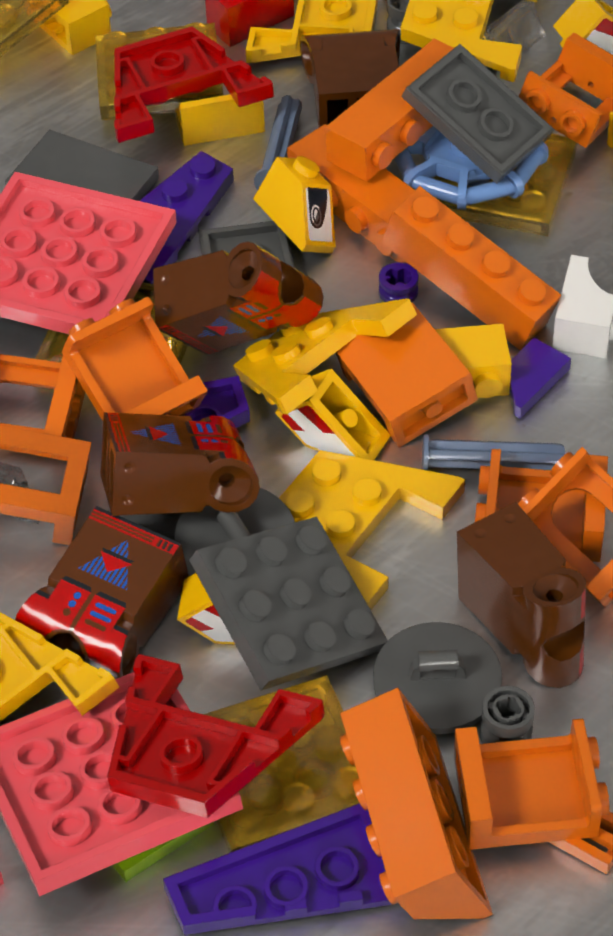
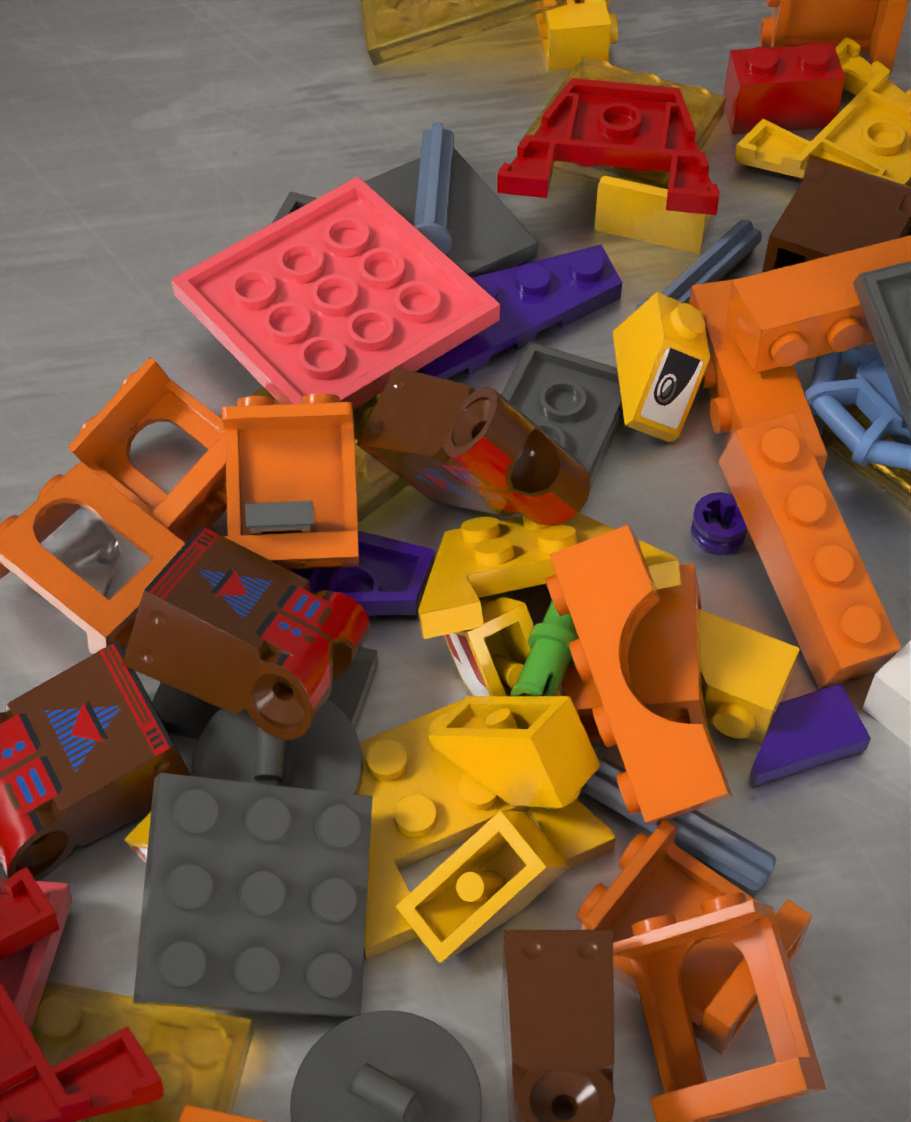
camera: 30 degrees right, 5 degrees up
none -> dark grey tile [245,501,316,535]
none -> yellow slope [395,810,570,964]
none -> sand blue axle [414,123,455,255]
none -> yellow slope [428,696,601,810]
none -> bright green pin [511,601,579,696]
none -> orange arch [546,524,733,825]

